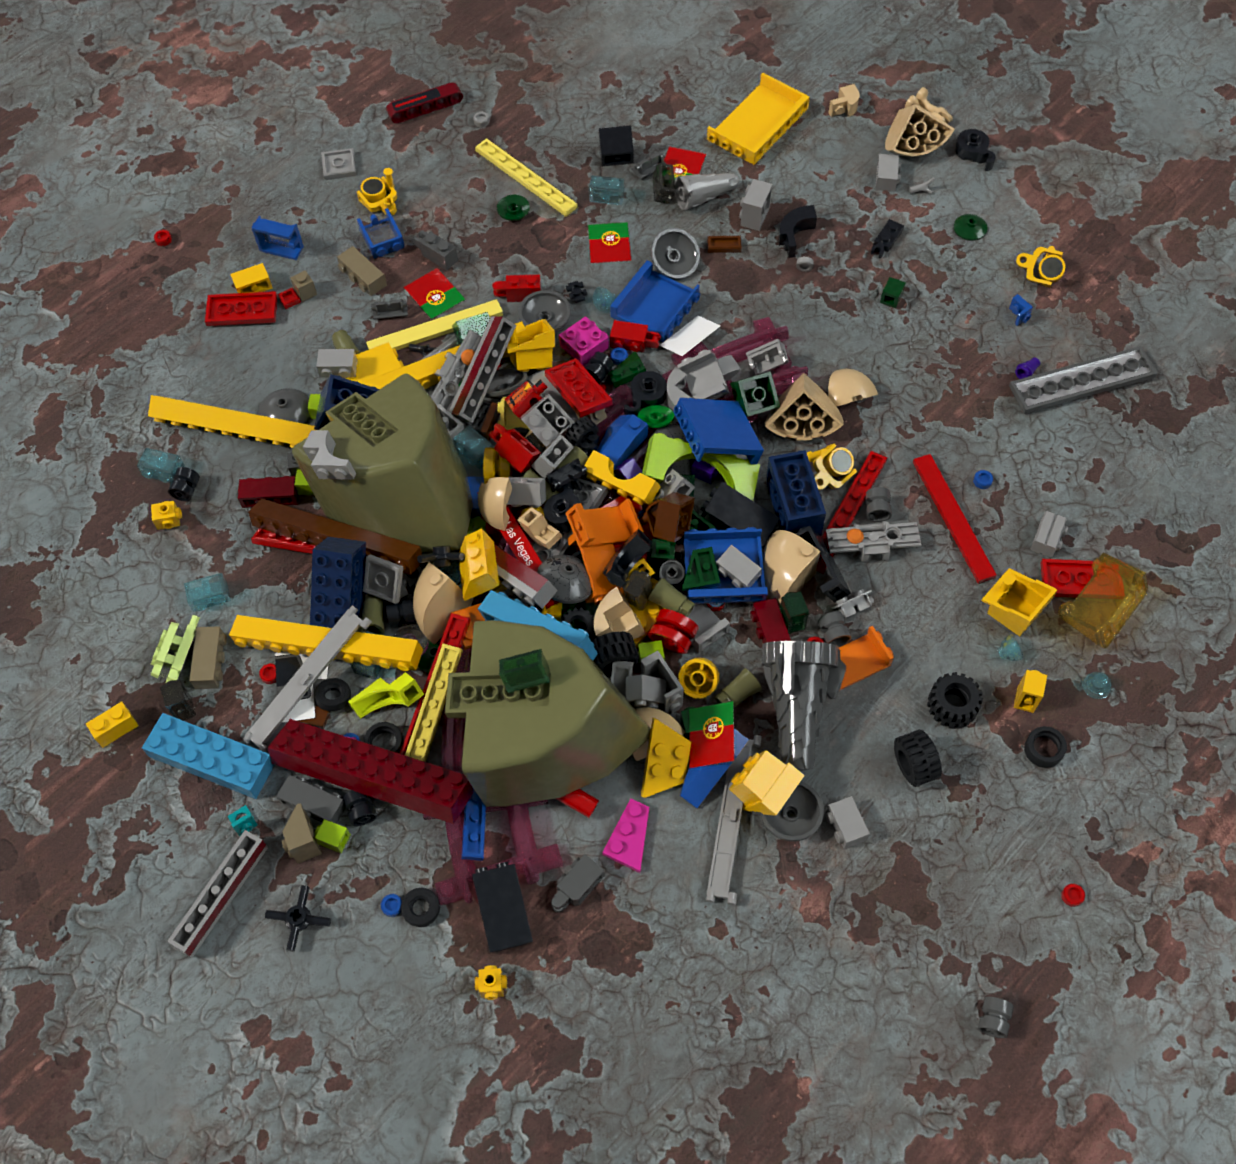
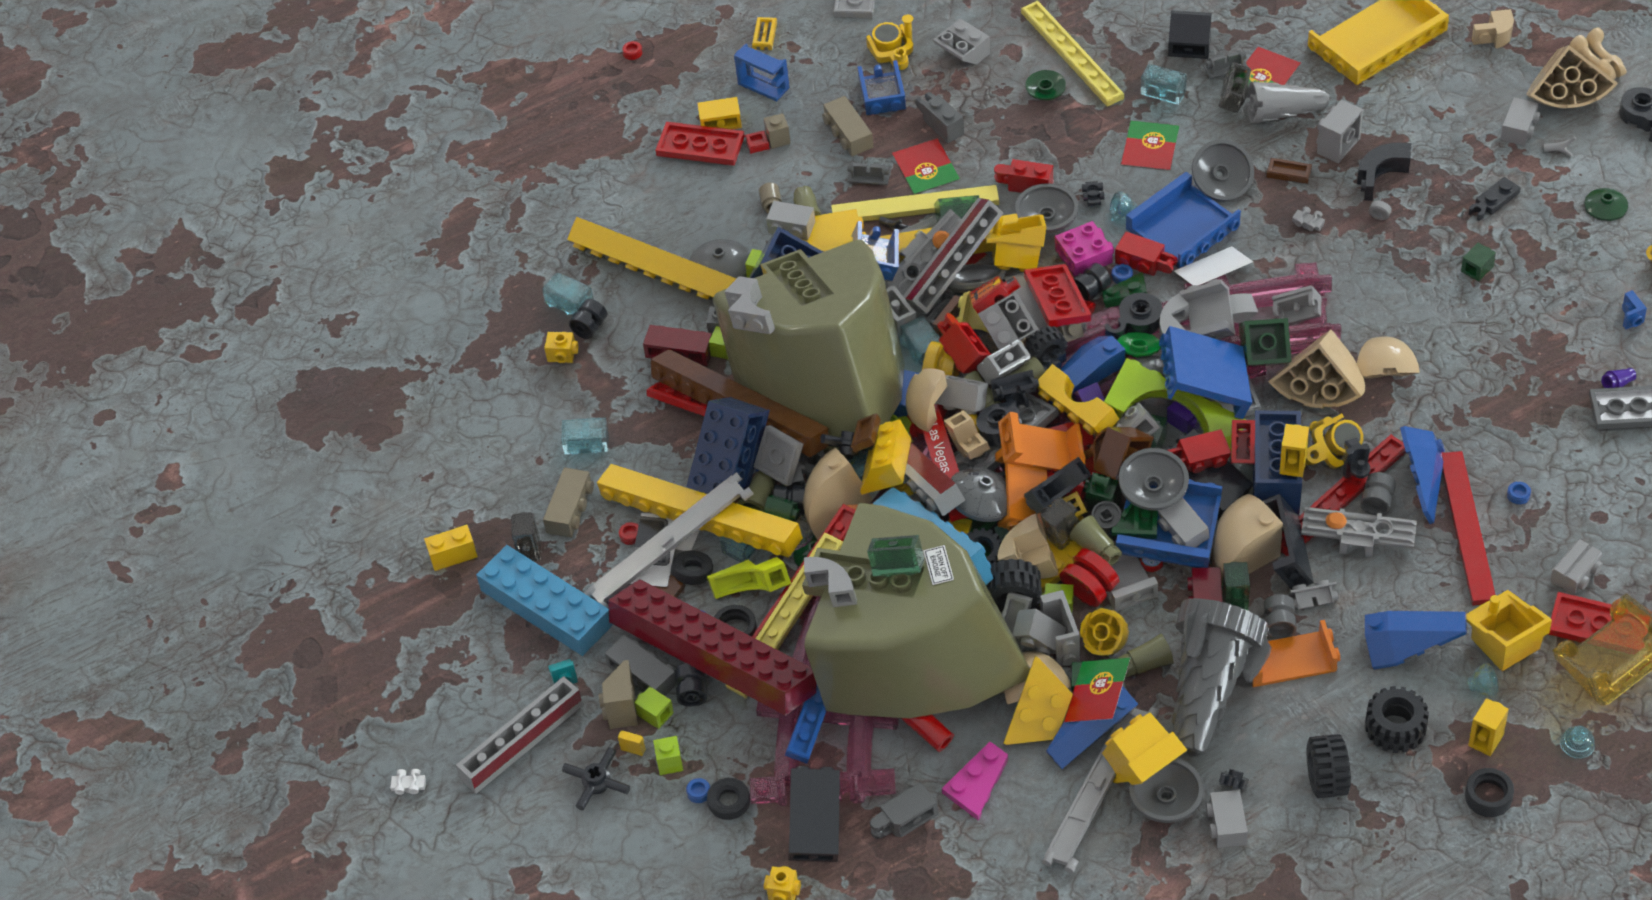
camera: 20 degrees right, 10 degrees down
yellowish green piece [150,615,200,696] -> none
none -> white piece [390,769,426,795]
none -> yellow tile [618,731,646,756]
none -> lime brick [653,736,683,775]
none -> yellow tile [752,17,777,50]
none -> dark tan brick [759,183,782,213]
none -> dark green brick [763,495,800,522]
none -> light grey brick [804,557,857,607]
none -> window [851,221,899,281]
none -> reddish brown tile [851,413,881,452]
none -> white sticker [923,545,954,585]
none -> light grey slope [933,18,990,64]
none -> dark grey dish [1119,448,1189,510]
none -> red brick [1167,429,1232,473]
none -> black plate [1219,769,1249,789]
none -> red torso [1230,420,1255,464]
none -> yellow brick [1280,424,1309,477]
none -> light grey piece [1292,206,1325,231]
none -> black hips [1342,438,1371,479]
none -> blue wedge [1365,611,1467,670]
none -> blue wedge [1400,426,1445,524]

